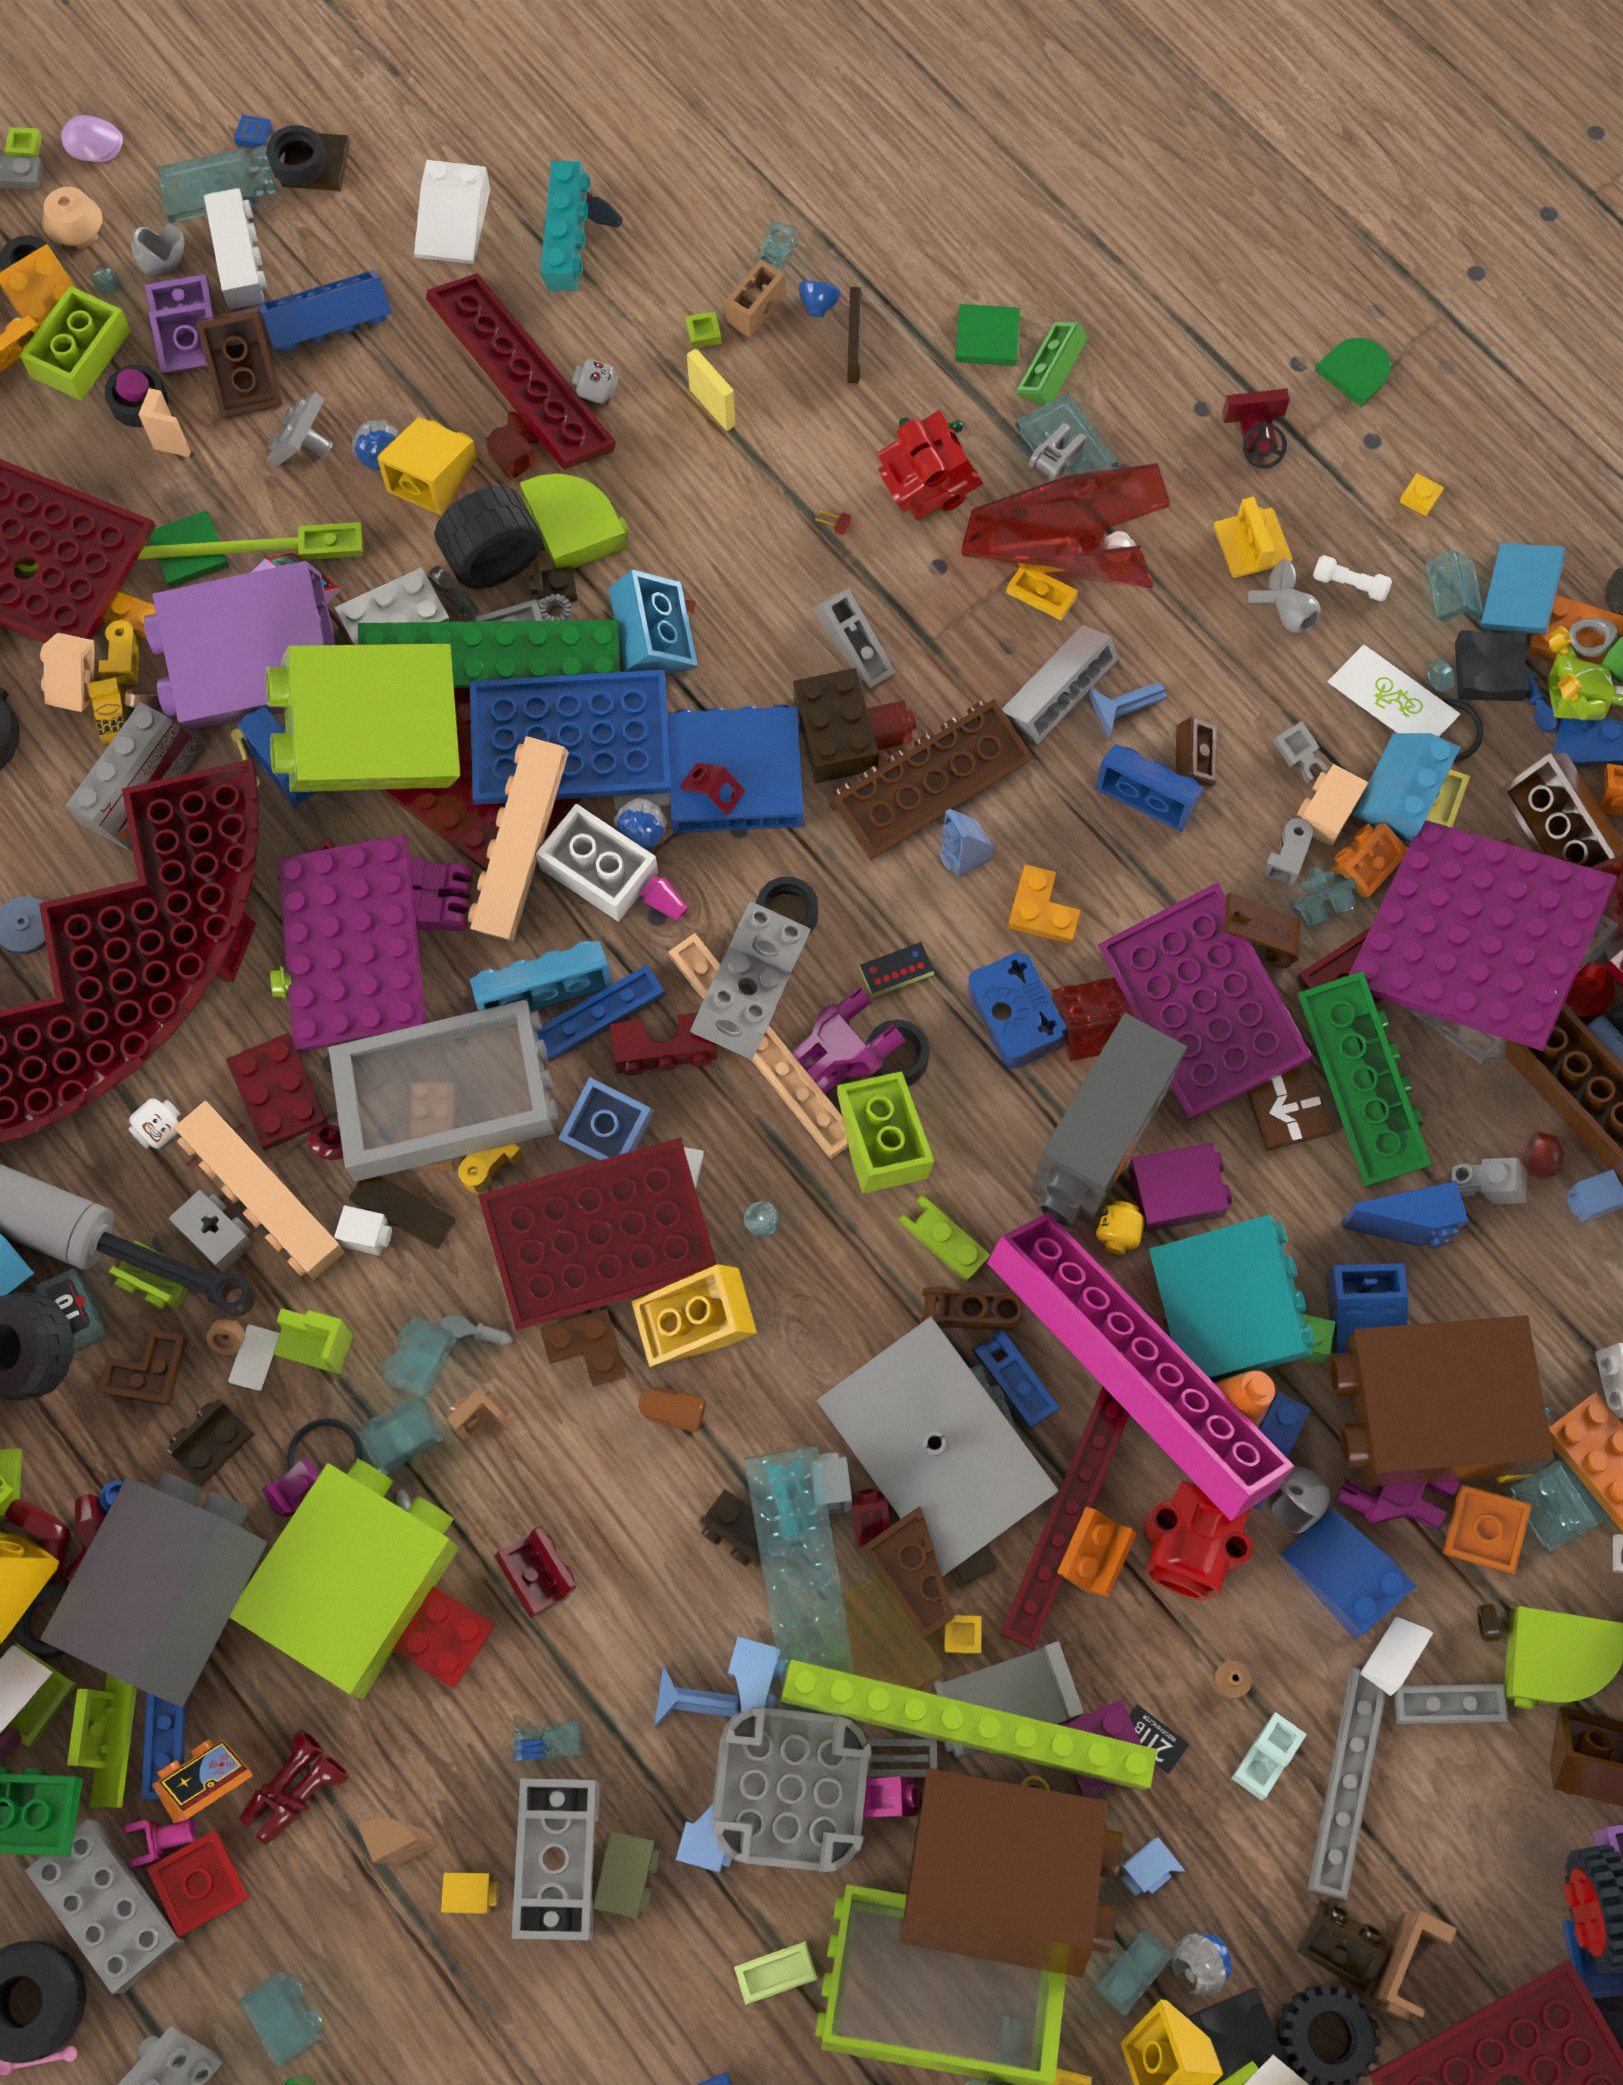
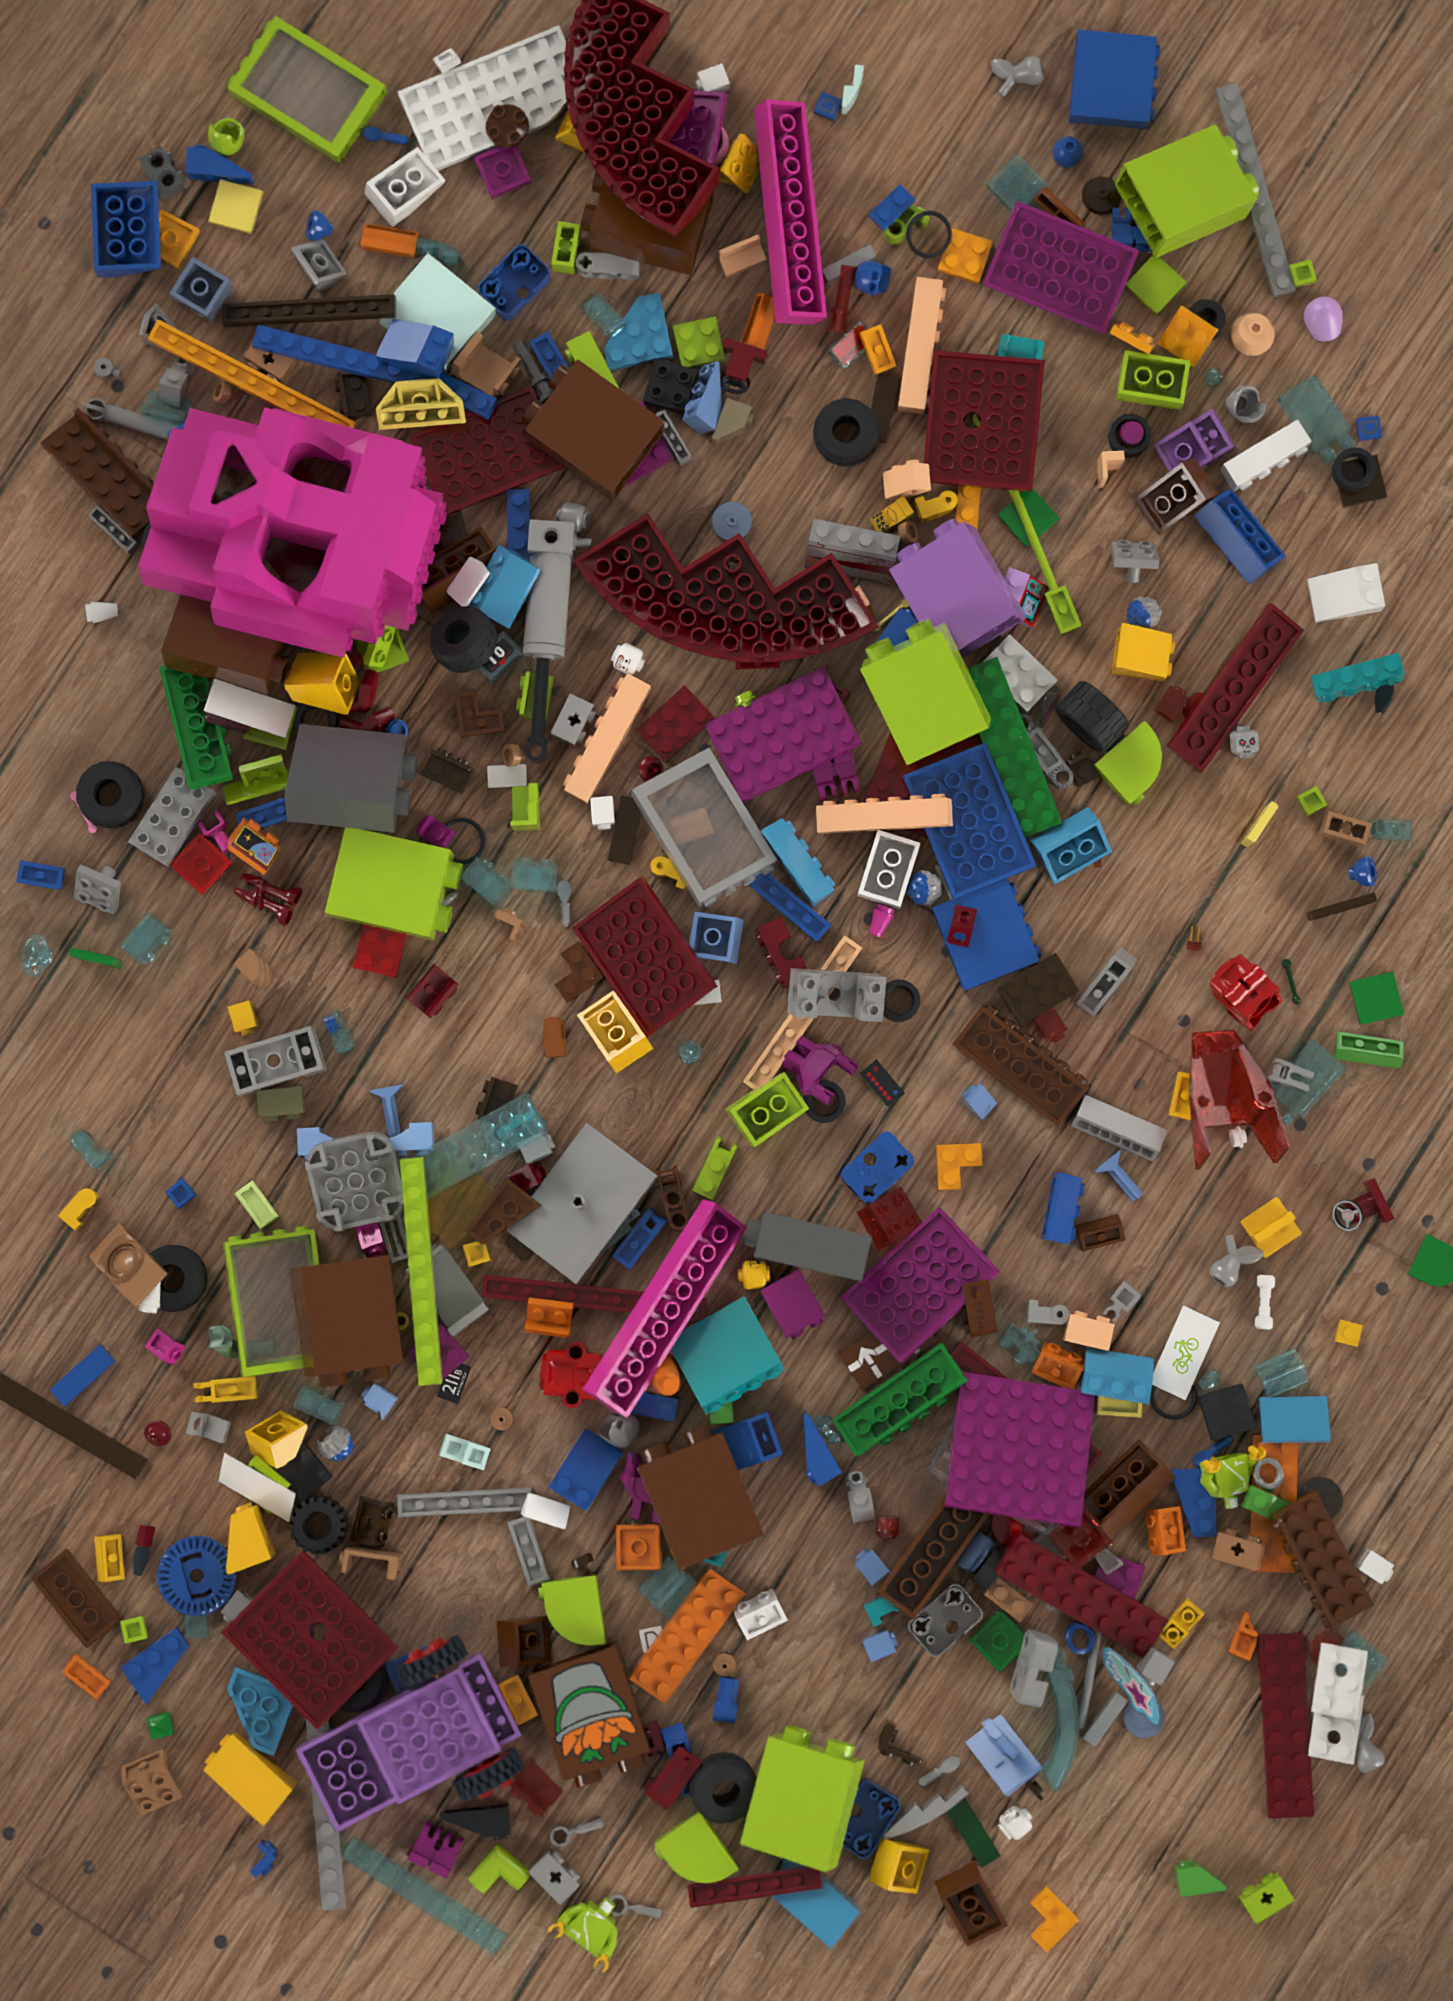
camera: 75 degrees right, 15 degrees up
none -> clear light blue arm [814,1415,844,1445]

